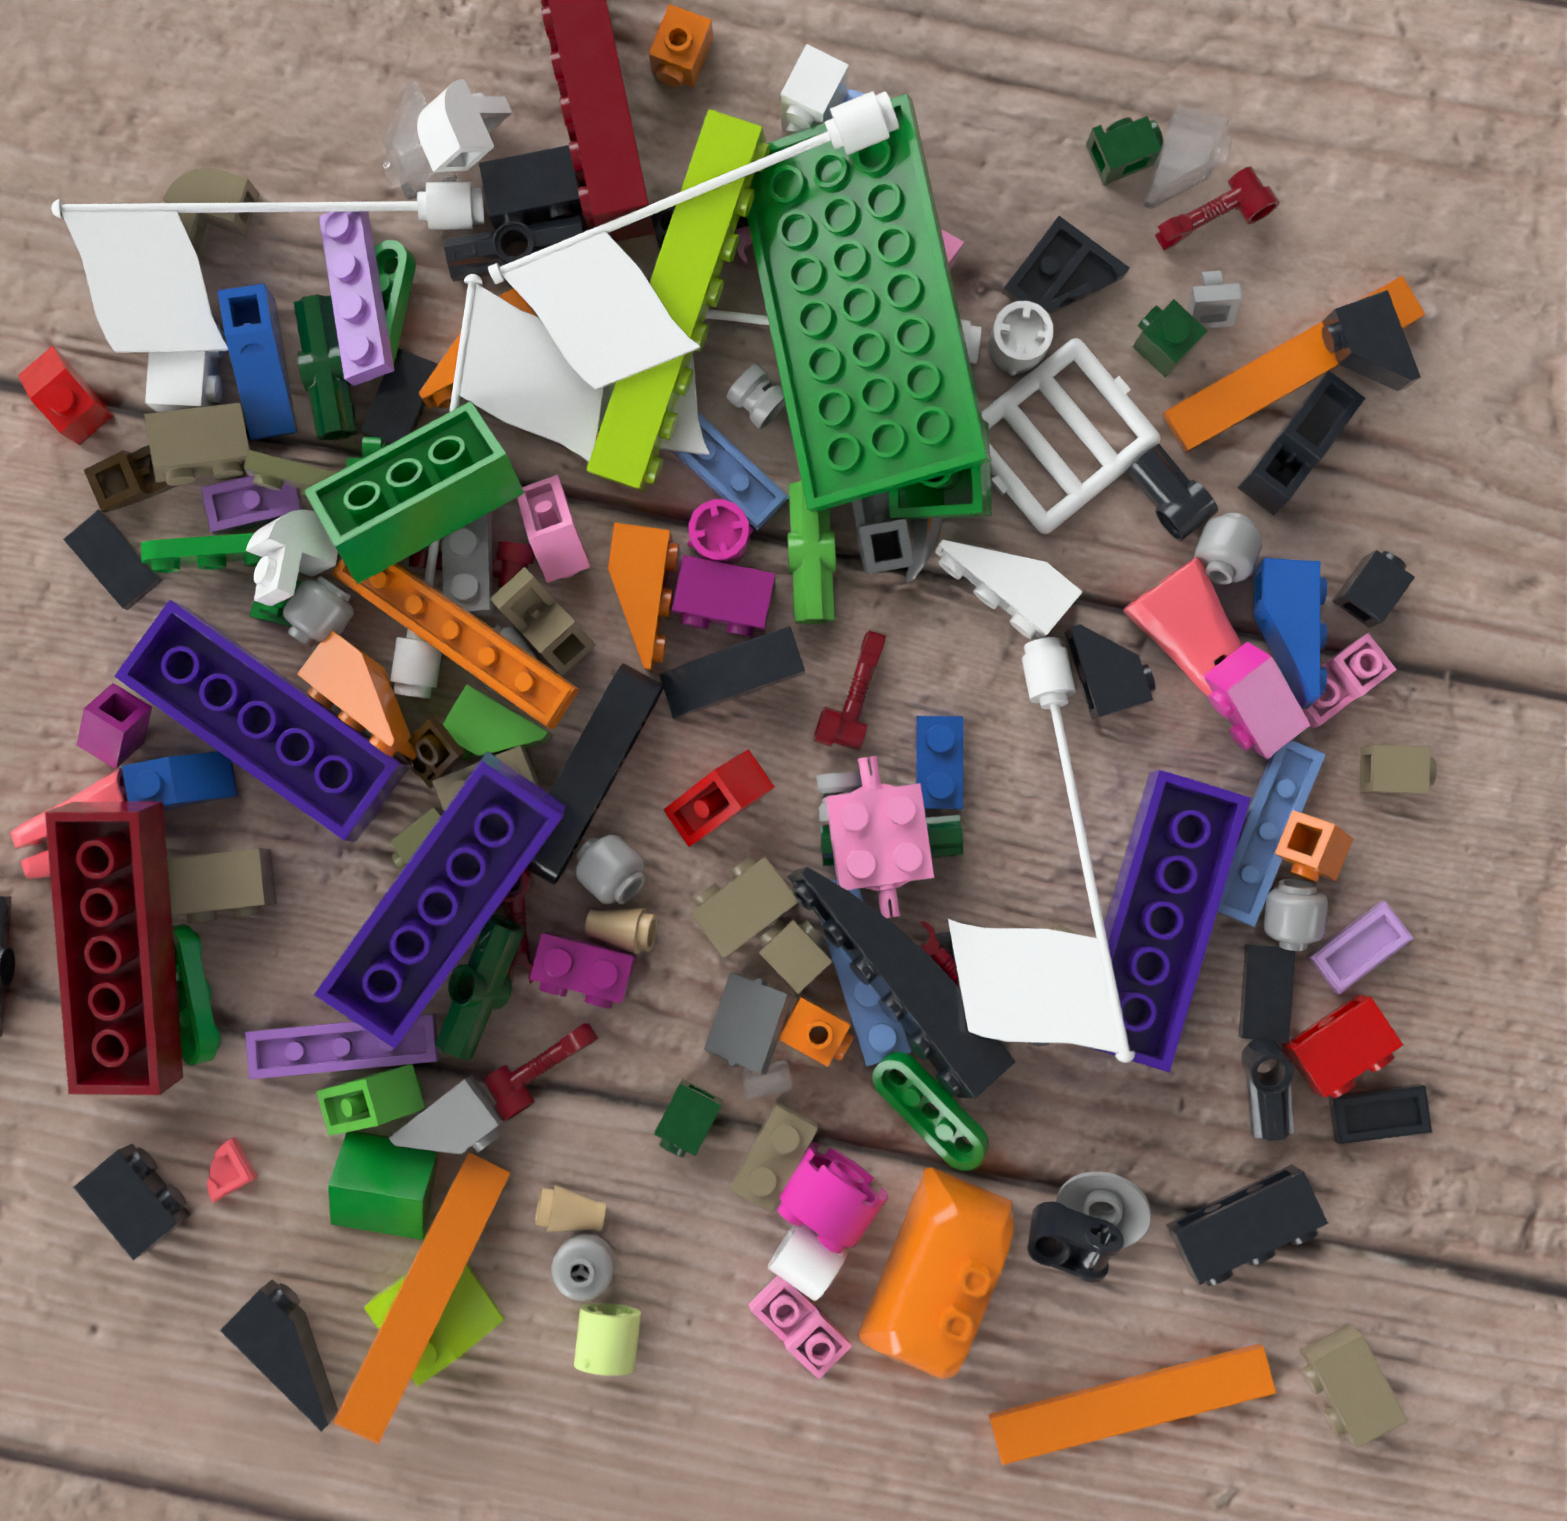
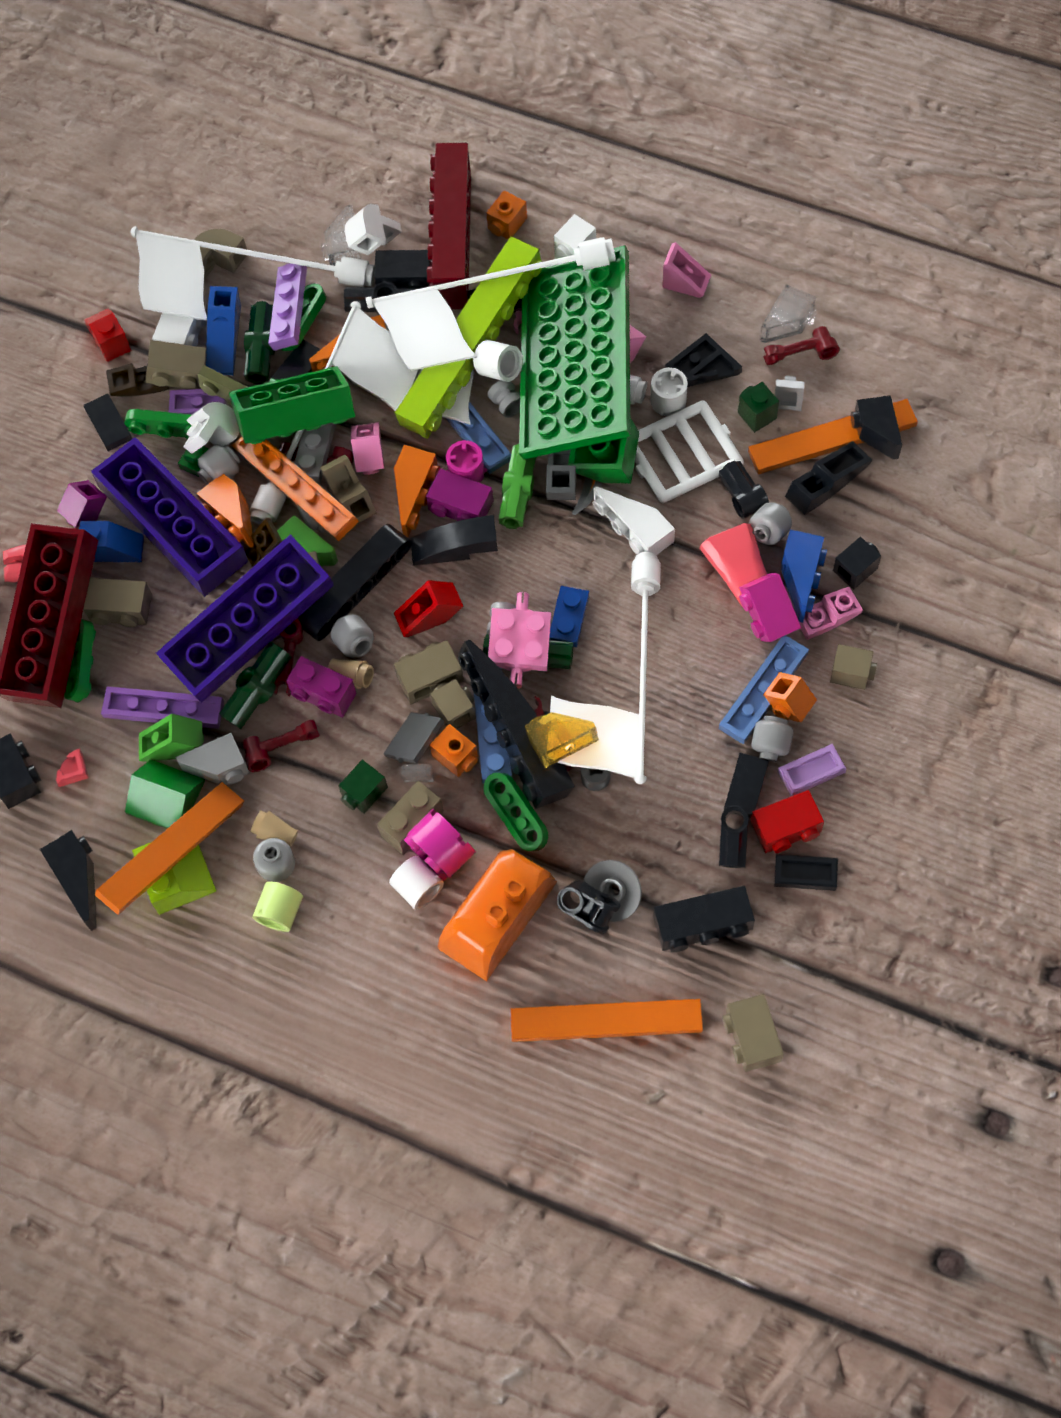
camera: 15 degrees right, 20 degrees down
bright pink slope [748,1276,852,1380] -> none
dark red brick [813,630,886,751] -> none
black slope [1065,624,1156,720] -> none
dark purple brick [1085,770,1251,1073] -> none
dark green brick [1086,116,1163,186] -> none
none -> white piece [473,340,523,382]
none -> clear yellow slope [525,712,599,768]
none -> bright pink slope [663,242,711,298]

